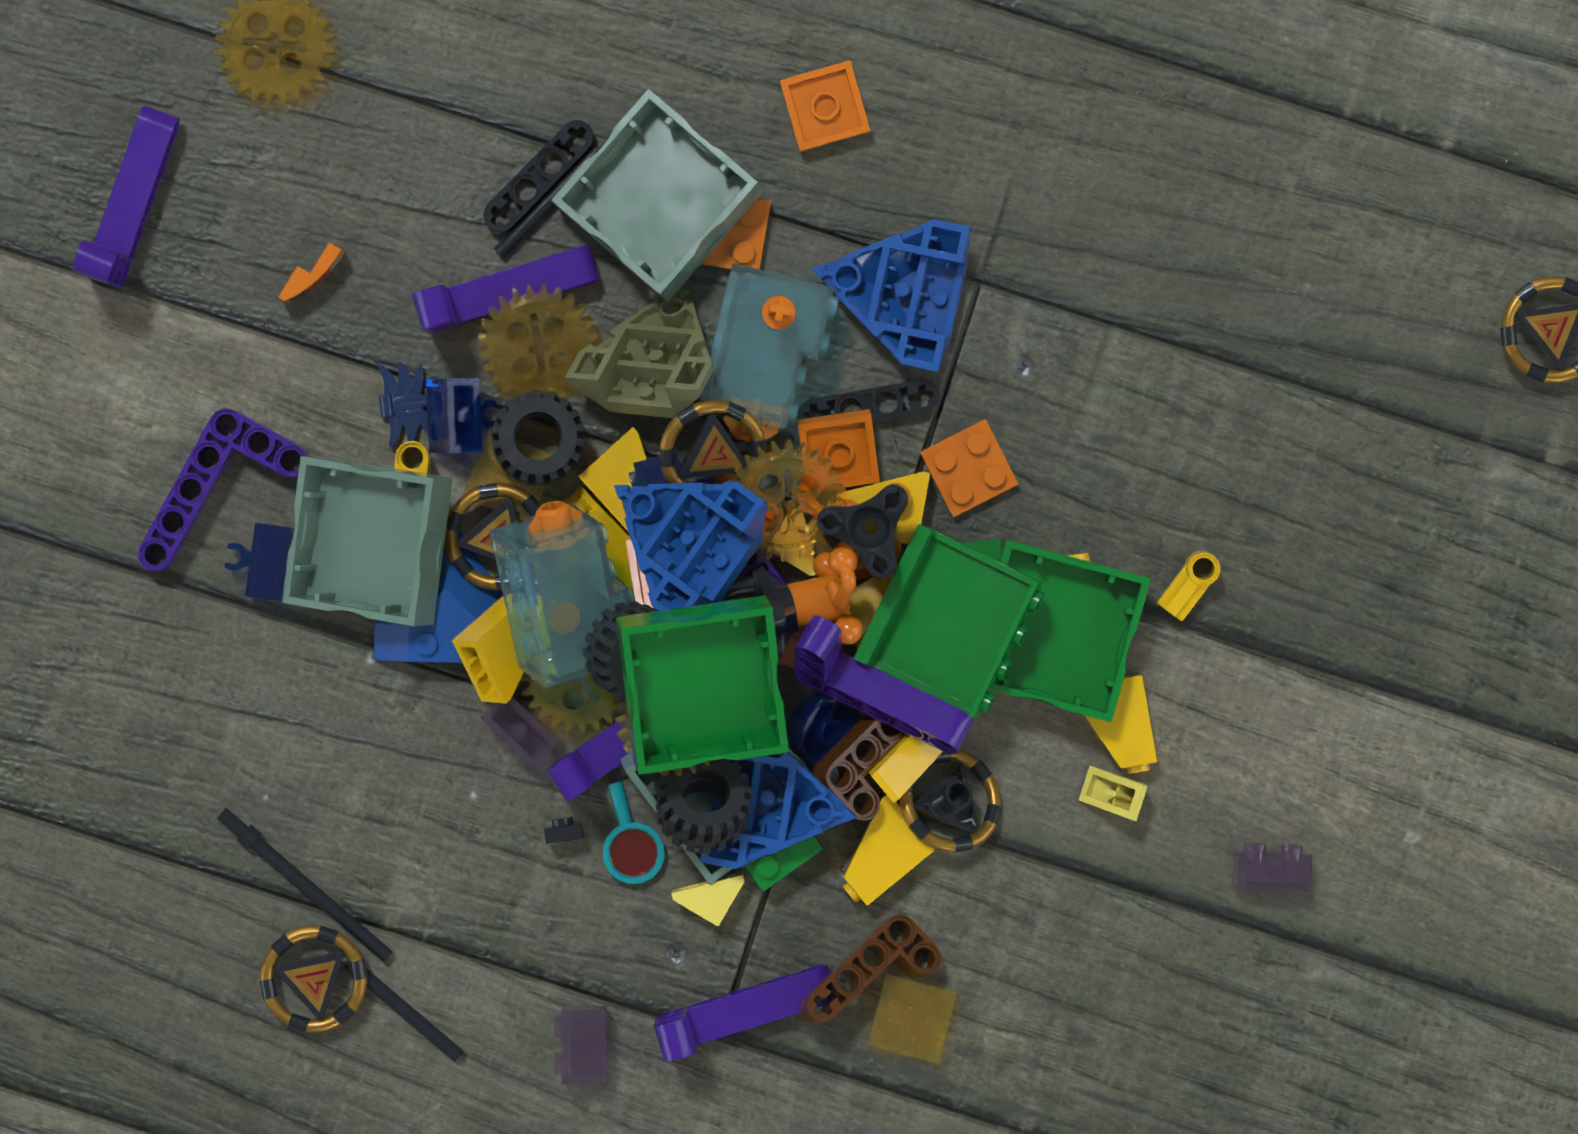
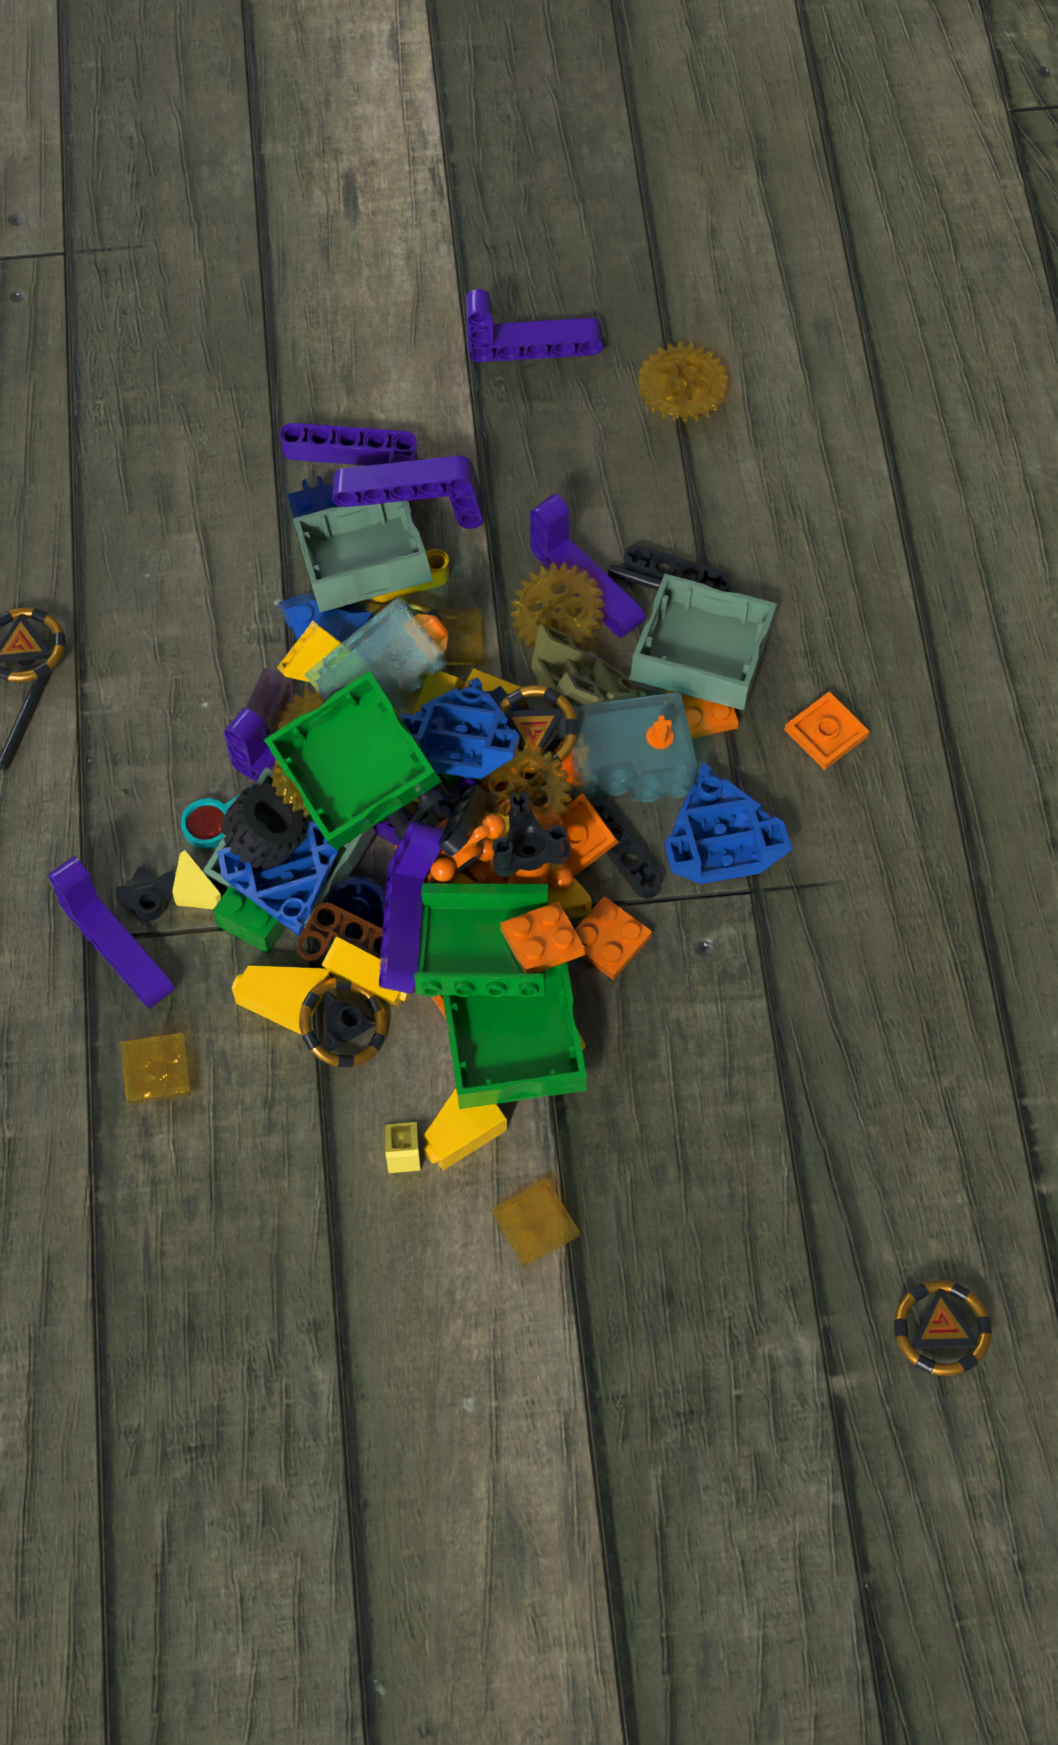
camera: 65 degrees right, 25 degrees down
black bar [217,808,393,962] -> none
orange slope [278,242,345,303] -> none
dark blue piece [378,362,435,448] -> none
clear blue brick [426,377,497,453] -> none
black tyre [491,390,585,486] -> none
black plate [544,816,584,844] -> none
clear purple brick [554,1006,607,1084] -> none
reddish brown beam [798,914,941,1026] -> none
yellow piece [1156,551,1220,621] -> none
clear purple brick [1232,843,1312,892] -> none
none -> black plate [116,866,175,921]
none -> dark purple beam [333,456,483,529]
none -> black beam [438,784,488,857]
none -> clear yellow plate [491,1178,580,1268]
none -> orange plate [500,901,585,974]

